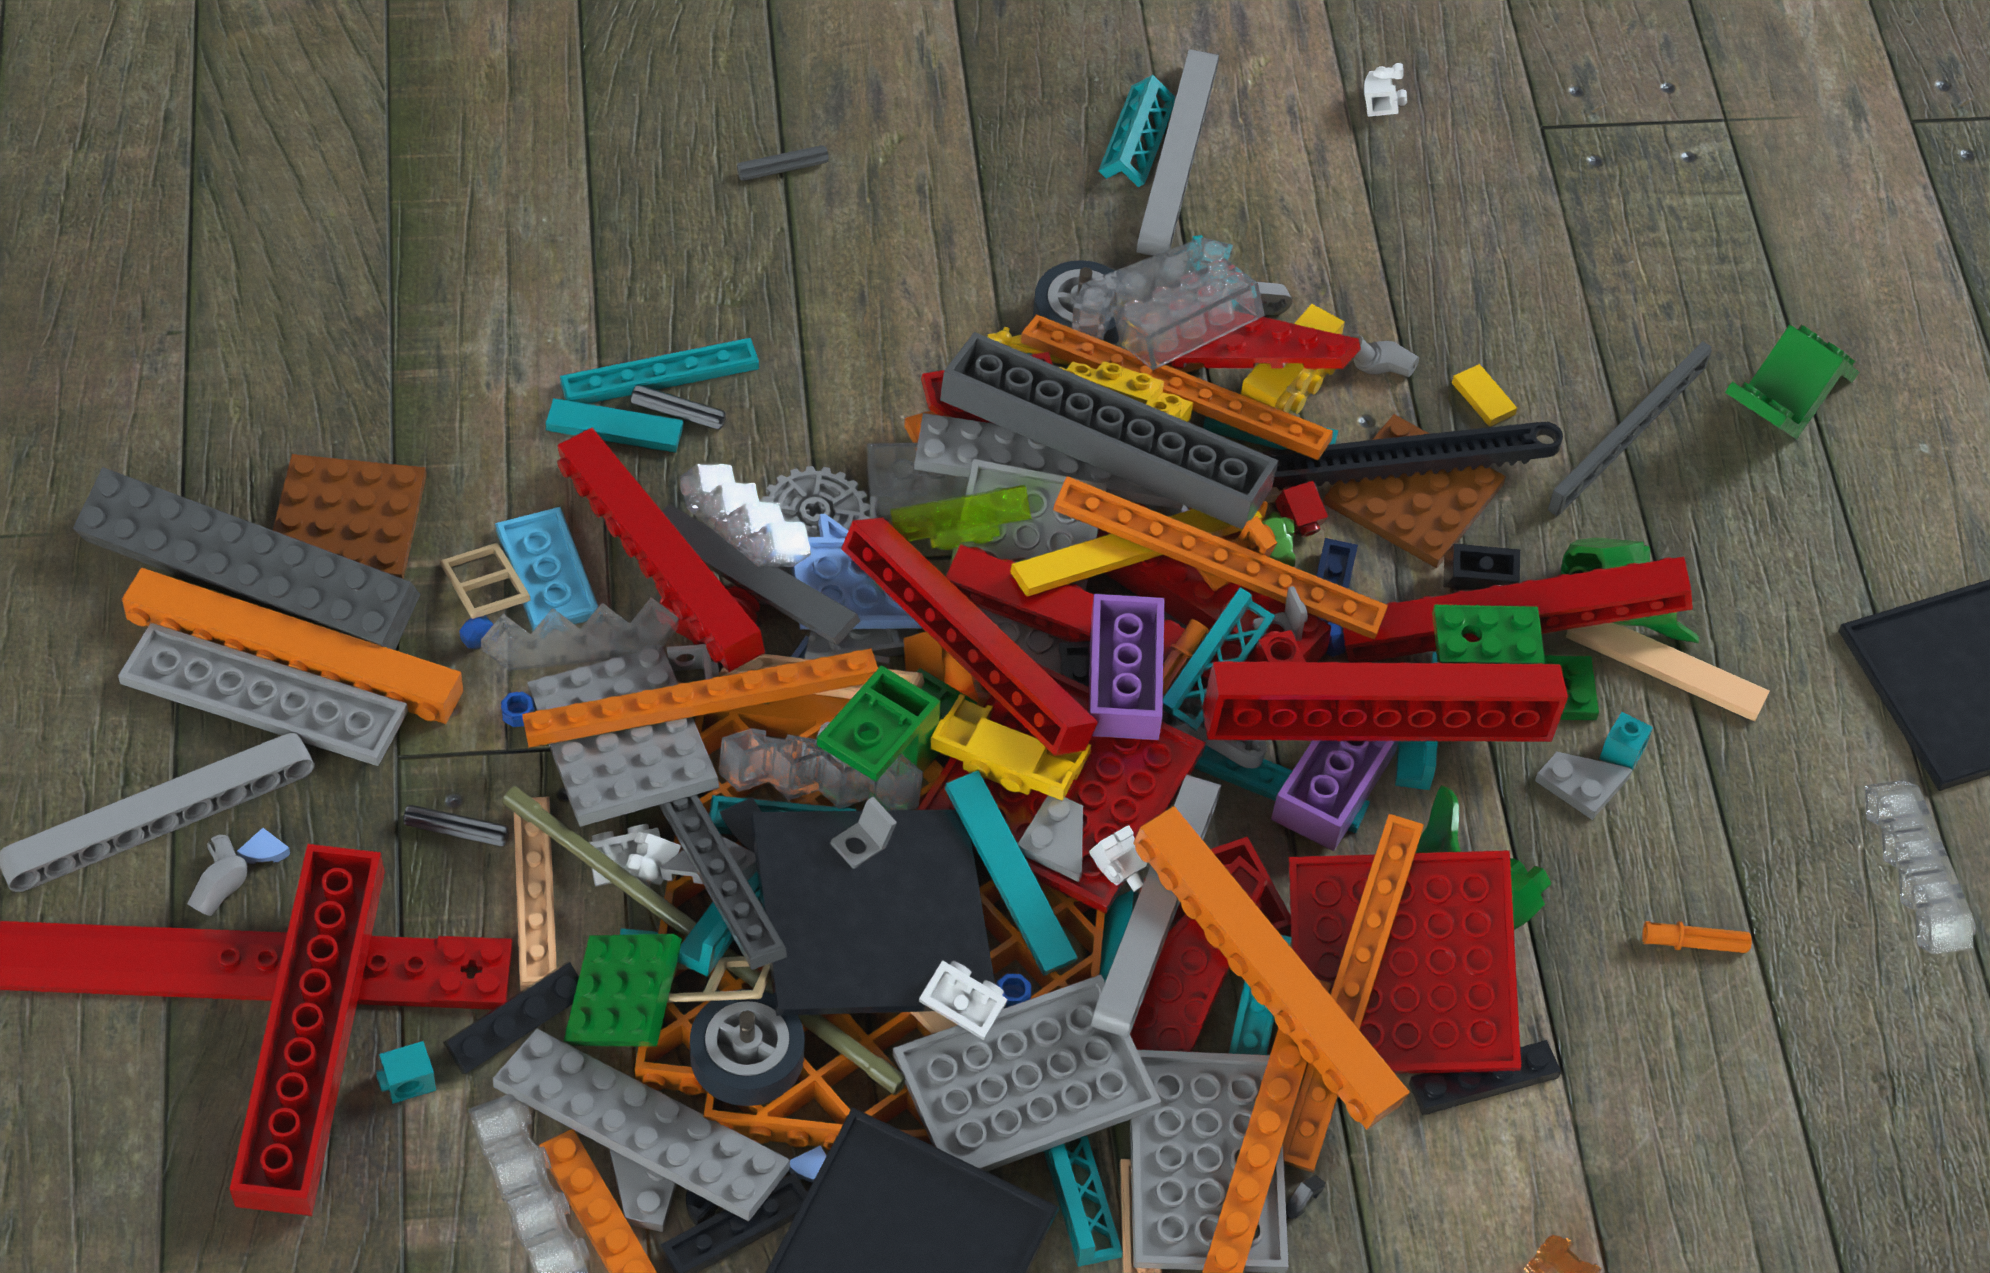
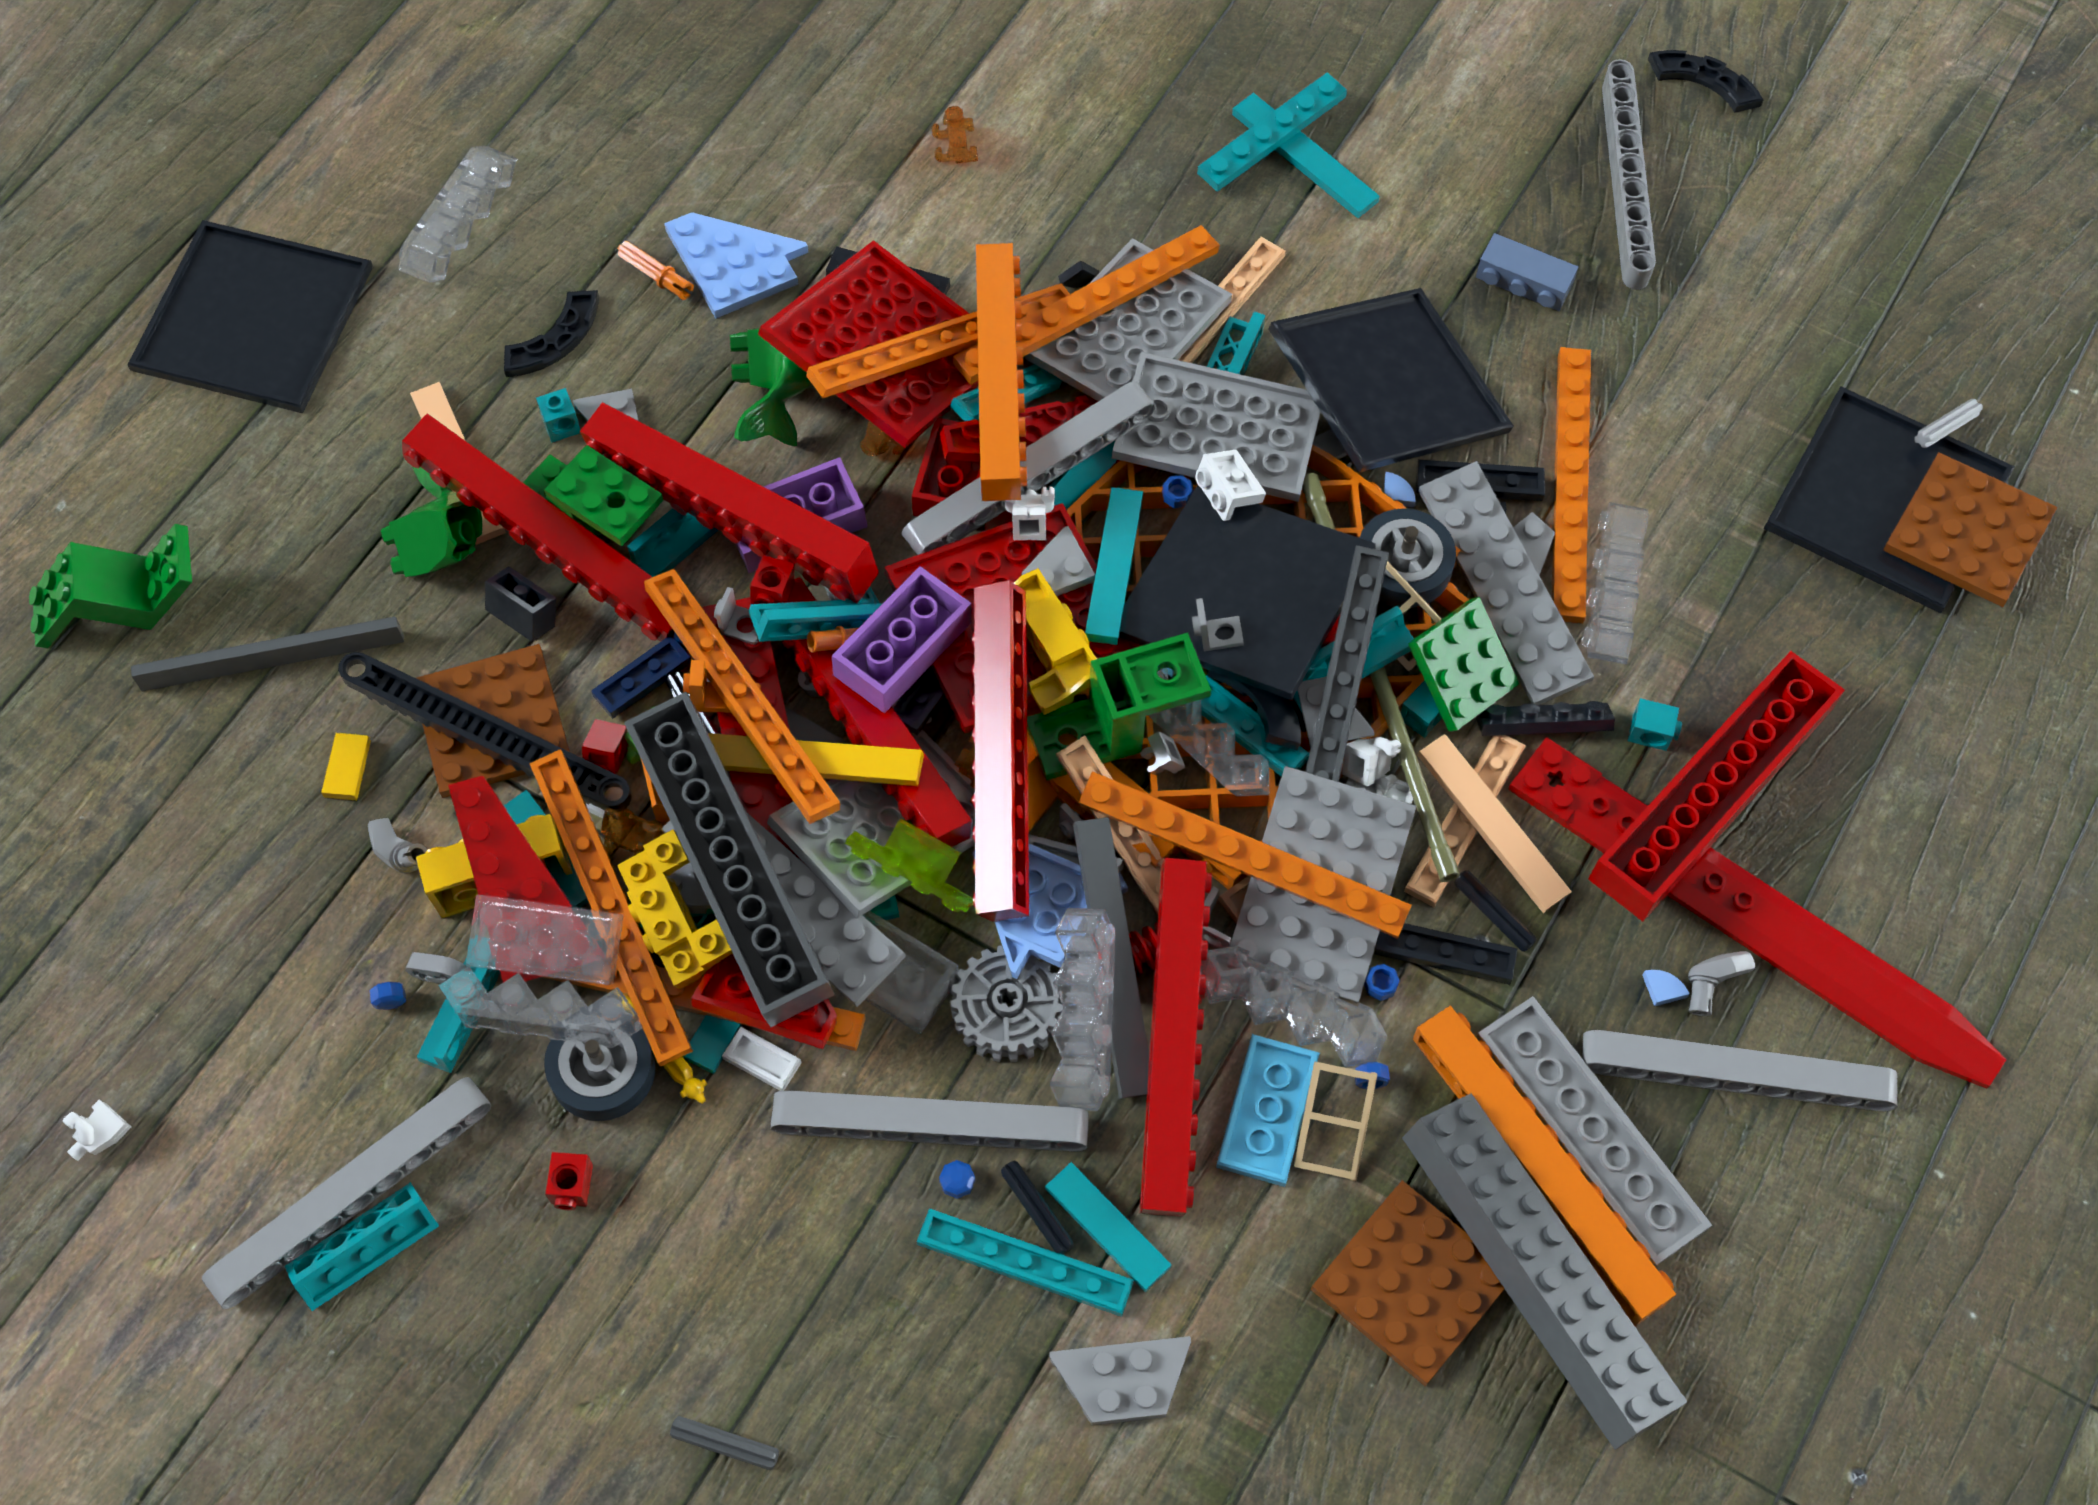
camera: 140 degrees left, 10 degrees up
none -> blue tile [370,982,406,1010]
none -> black tile [504,290,599,377]
none -> red brick [545,1152,593,1211]
none -> light blue wing [664,212,808,319]
none -> light grey beam [770,1091,1089,1151]
none -> blue tile [939,1160,975,1199]
none -> light grey wing [1049,1336,1191,1425]
none -> black plate [1374,923,1518,985]
none -> light nougat tile [1417,734,1572,913]

